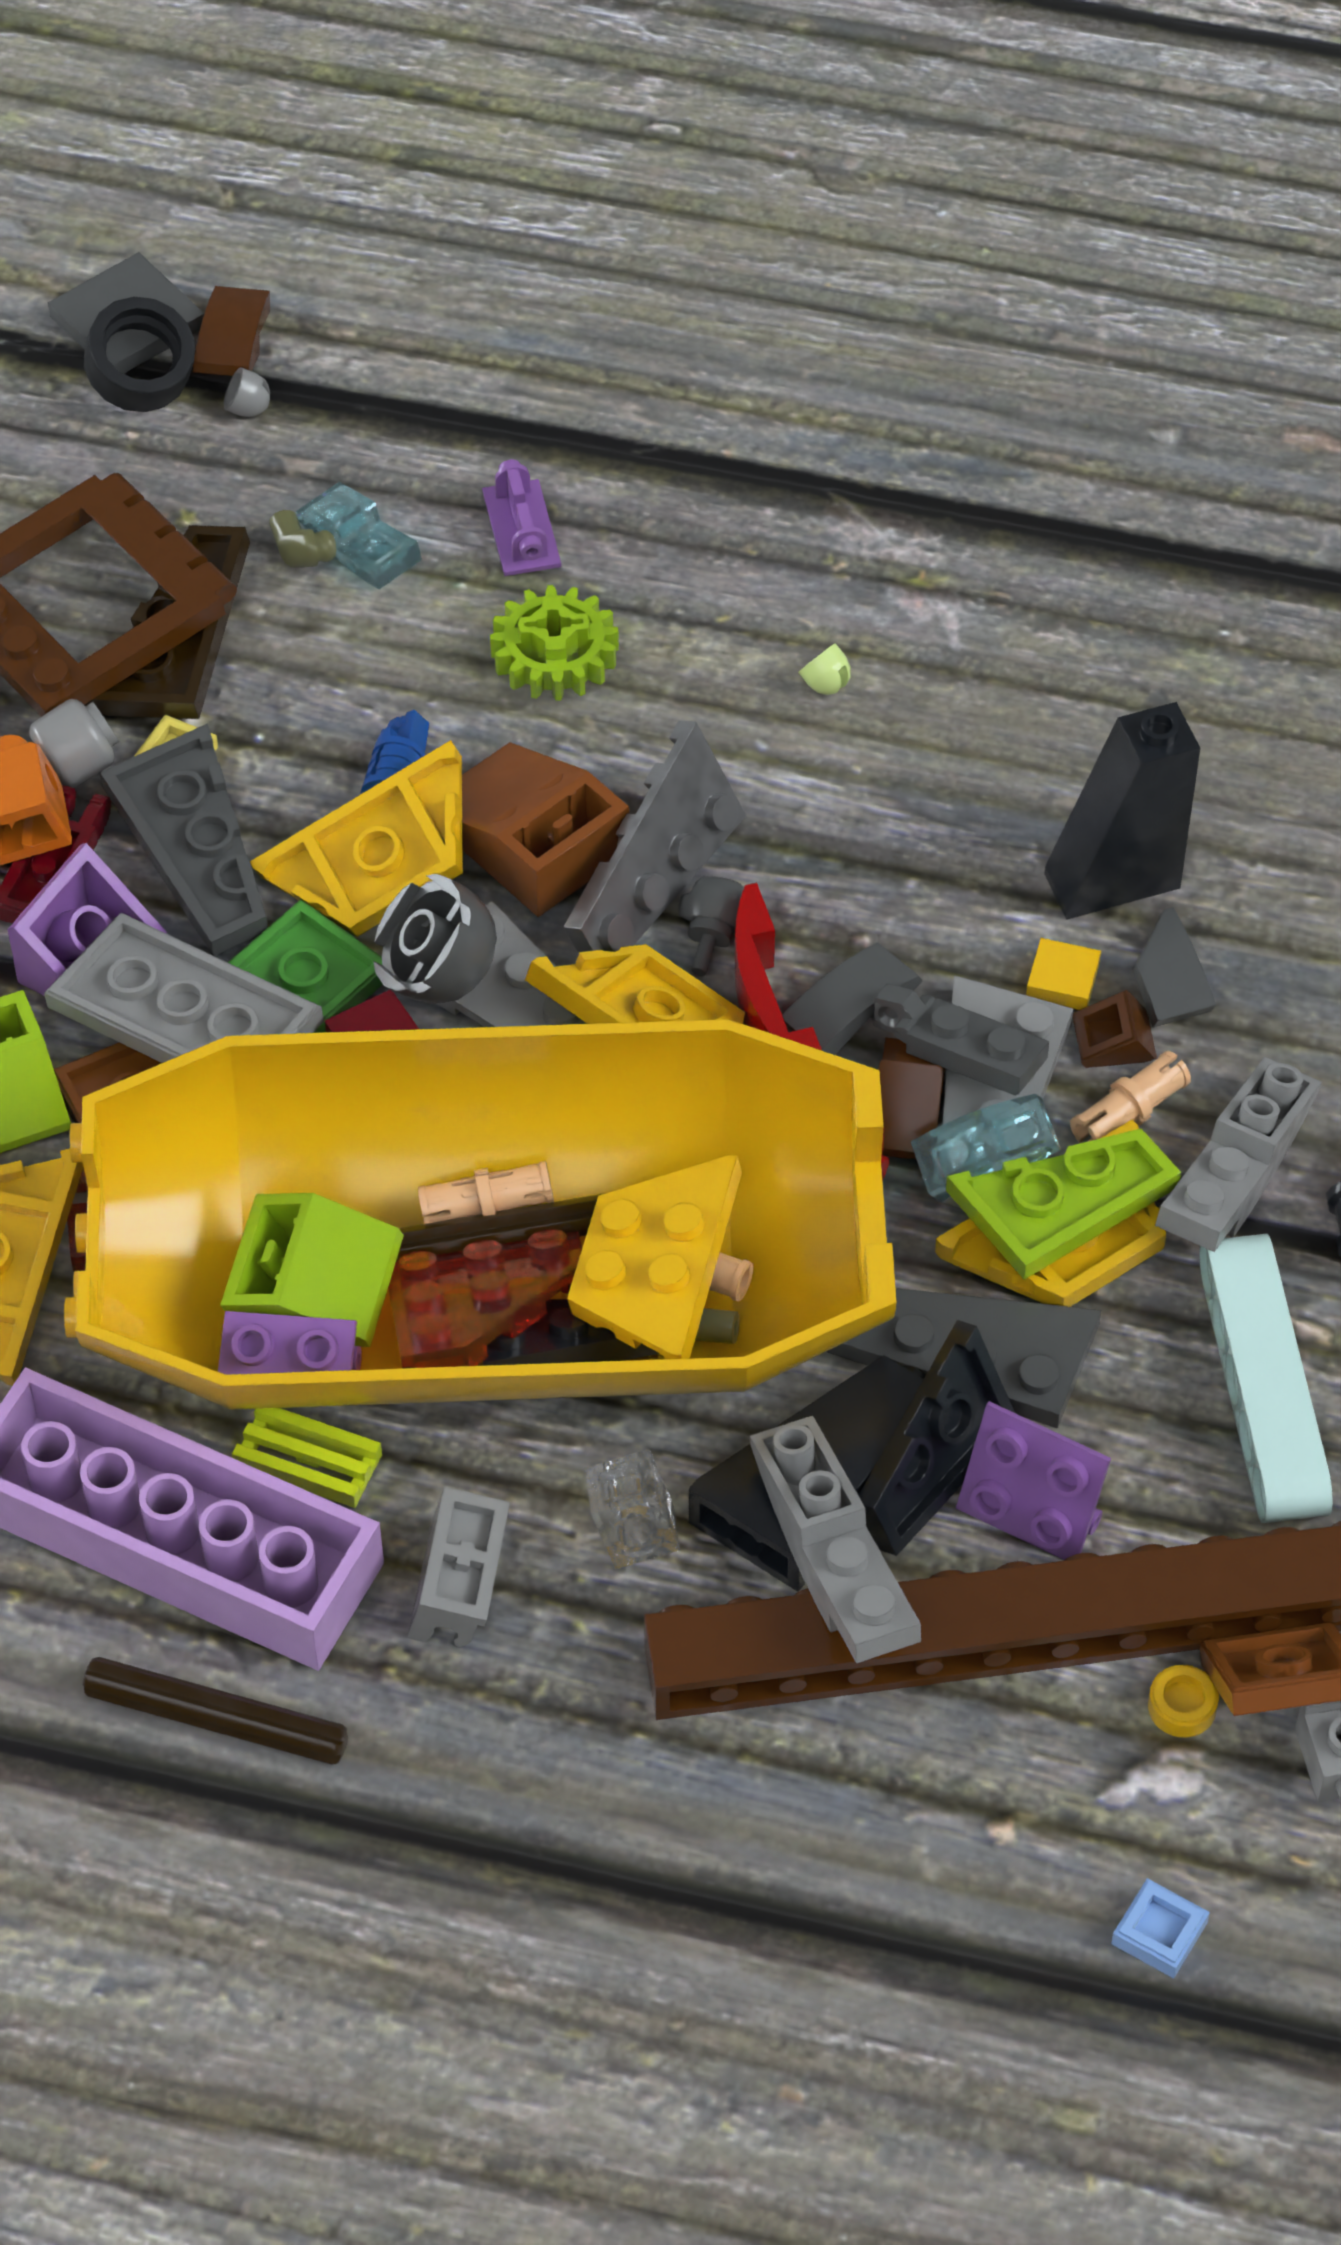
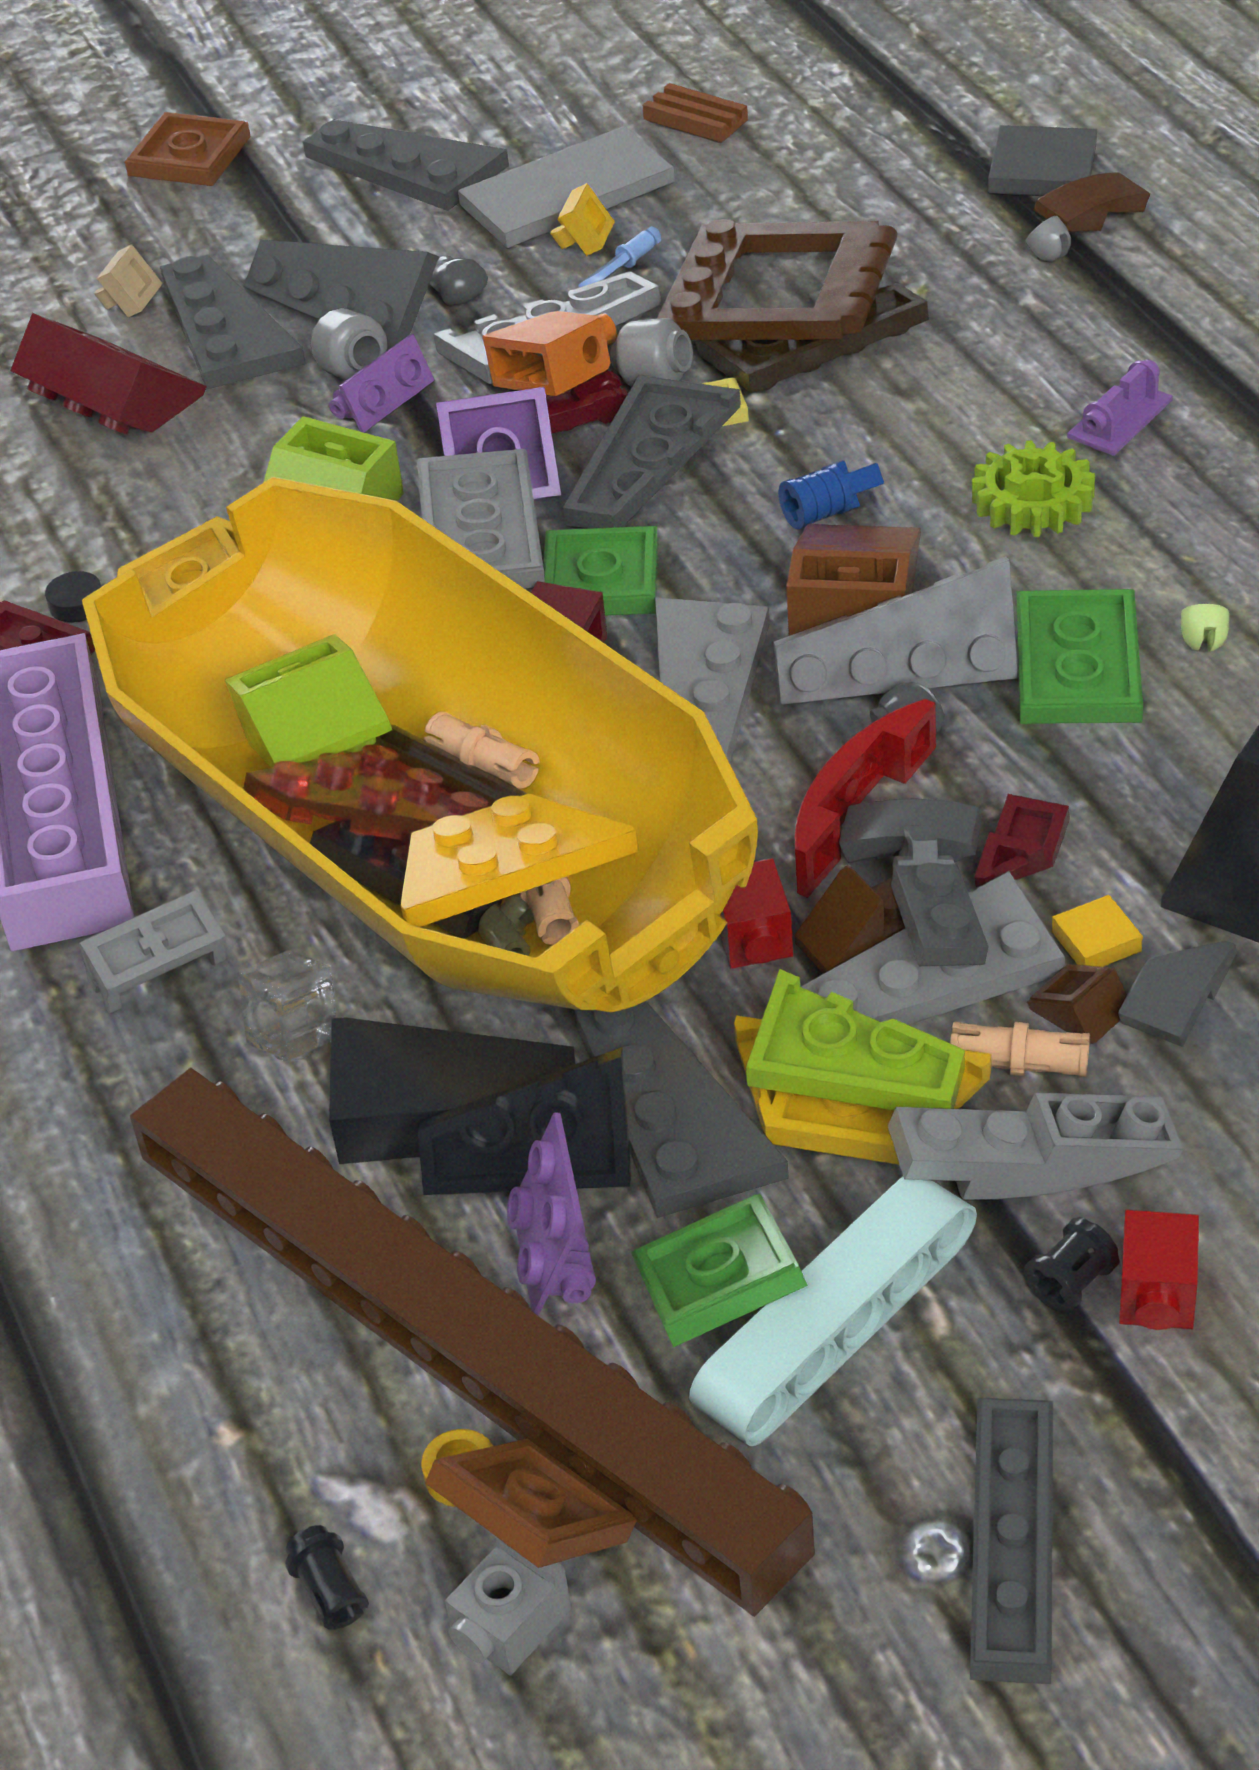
camera: 55 degrees right, 10 degrees down
black tyre [84,296,195,412] -> none
medium lavender hinge [218,1311,362,1375] -> none
neon yellow tile [232,1408,382,1508] -> none
yellow wing [250,740,463,937] -> none
olive arm [269,510,336,568] -> none
clear light blue slope [296,482,422,590] -> none
dark grey cylinder [374,873,497,1004] -> none
yellow wing [525,944,745,1024] -> none
light grey slope [750,1416,921,1663] -> none
clear light blue slope [911,1094,1061,1202] -> none
light blue tile [1111,1878,1210,1979] -> none
none -> black pin [285,1525,369,1630]
none -> bright green tile [631,1194,808,1347]
none -> dark red slope [974,794,1070,887]
none -> bright green tile [1016,589,1143,724]

